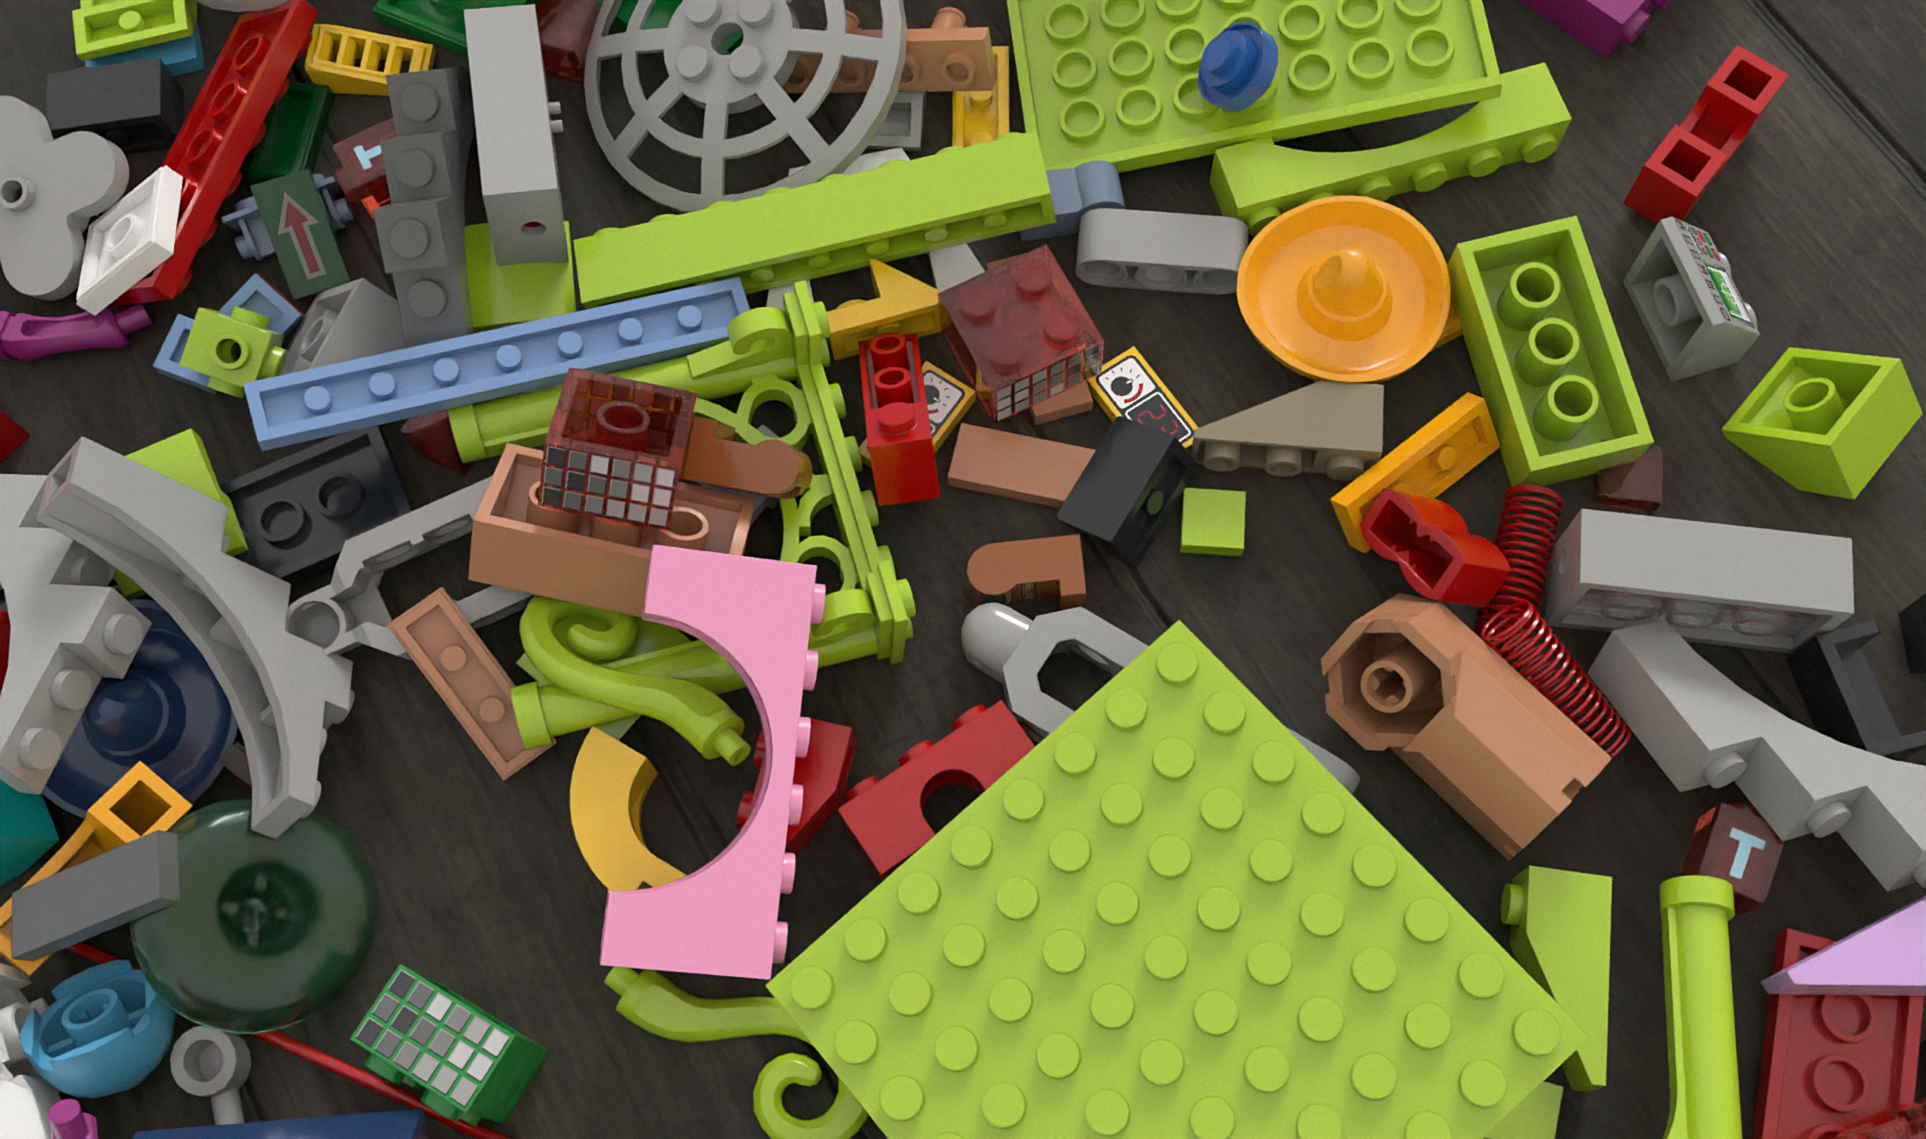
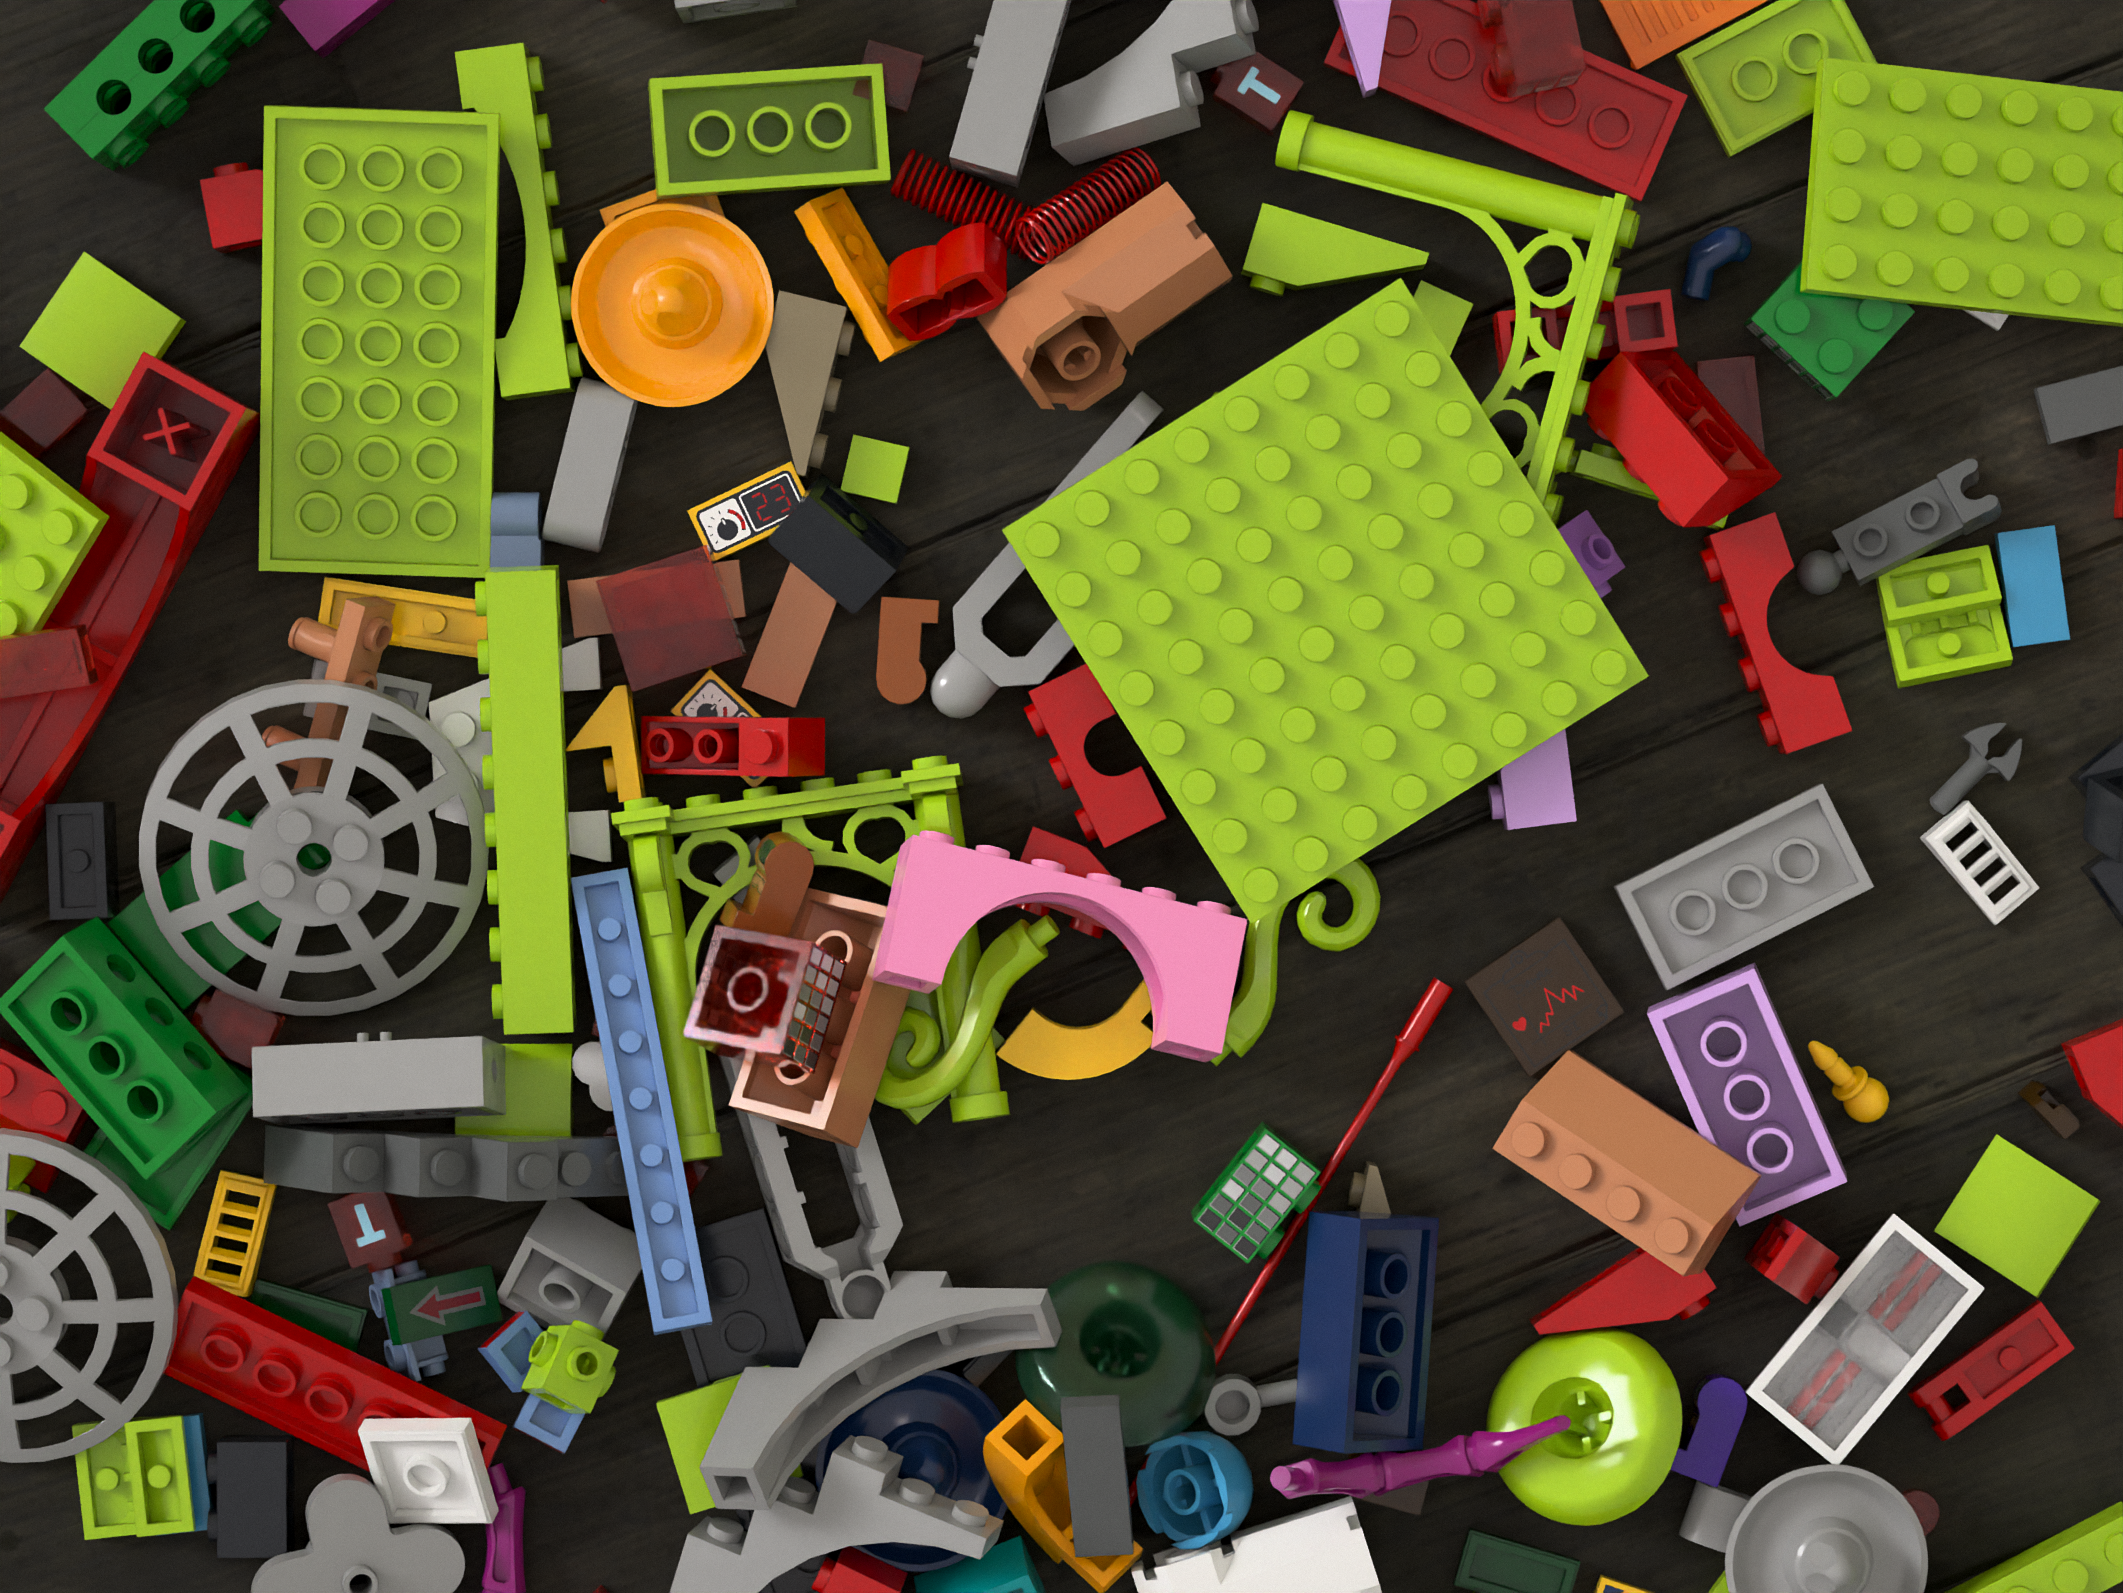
camera: 90 degrees left, 20 degrees up
nougat tile [387,587,557,781] -> none
blue plate [1198,22,1278,112] -> none

